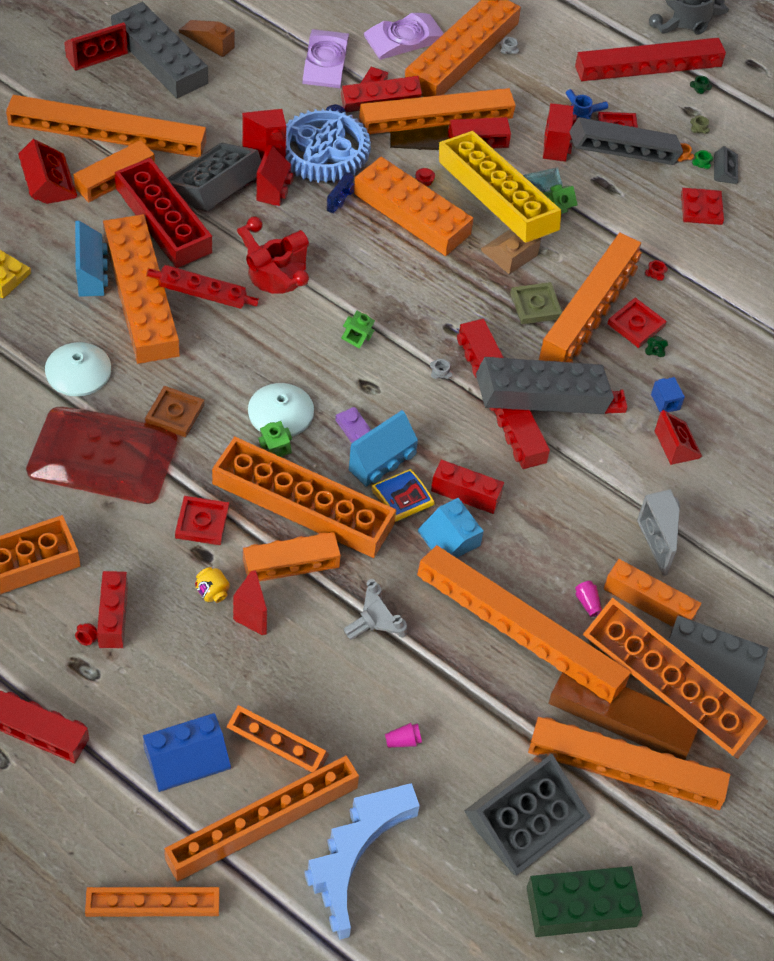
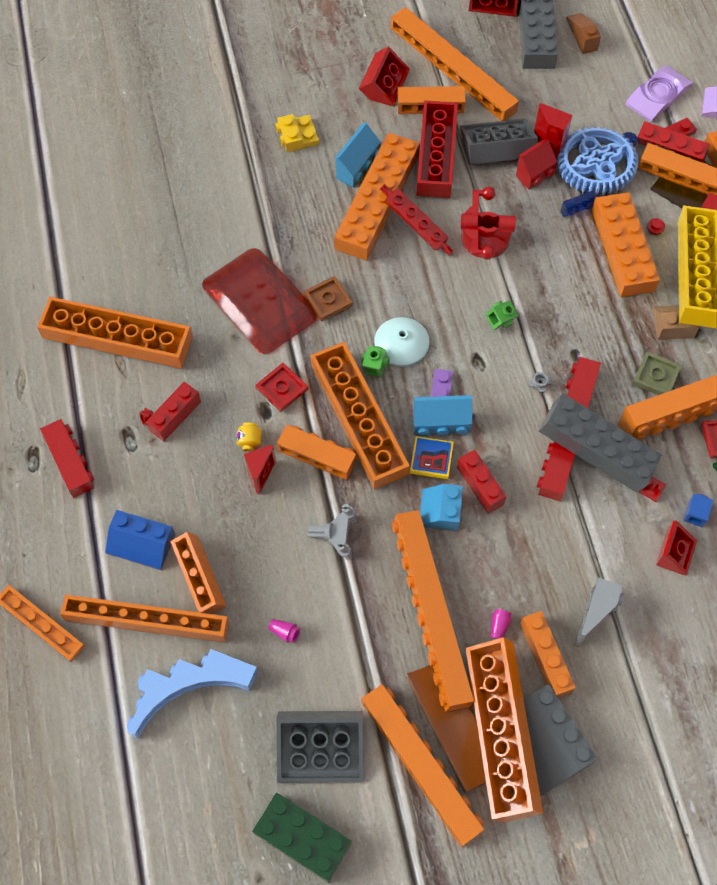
camera: 45 degrees right, 10 degrees up
light aqua dish [45,342,111,396] -> none

